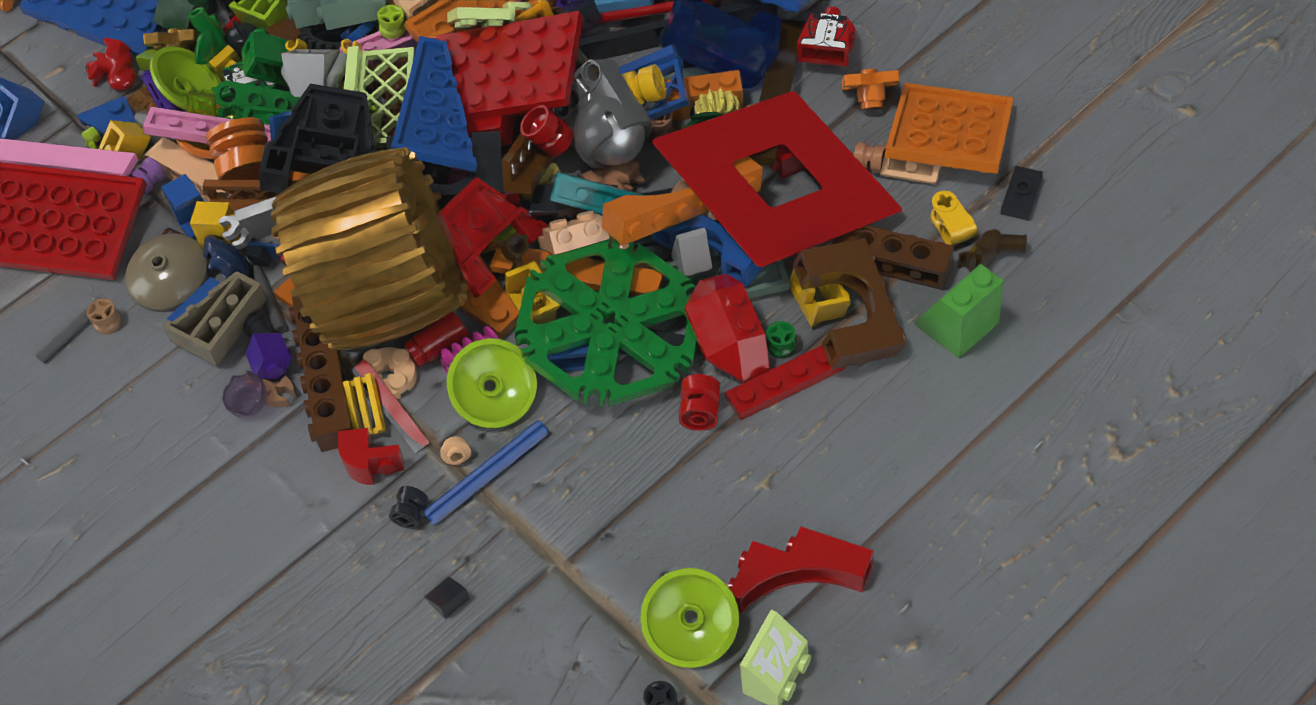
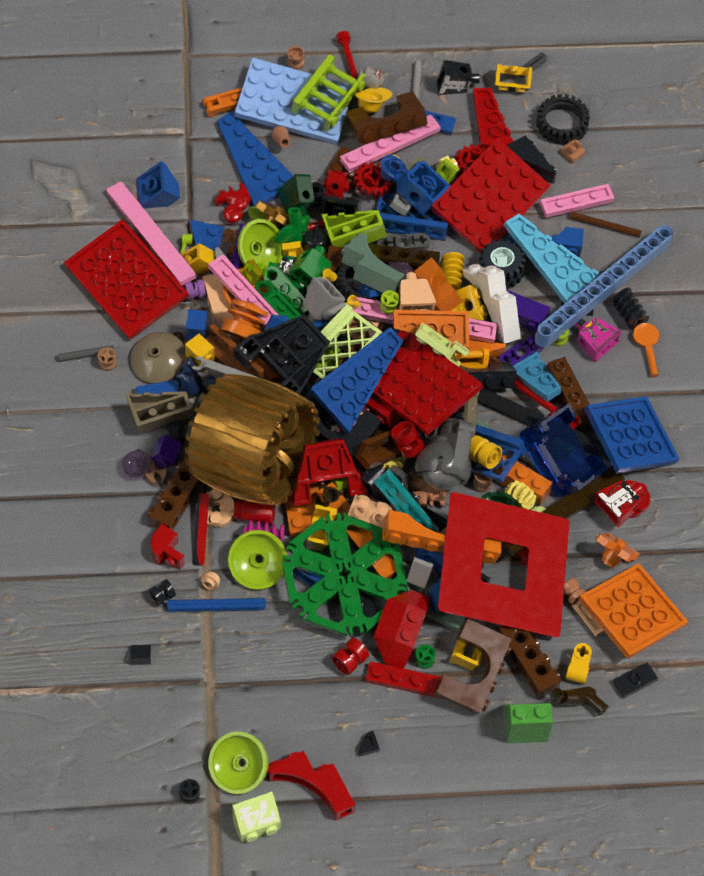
camera: 30 degrees right, 5 degrees up
yellow tile [343,373,386,436] -> none
none -> black tile [359,731,380,757]

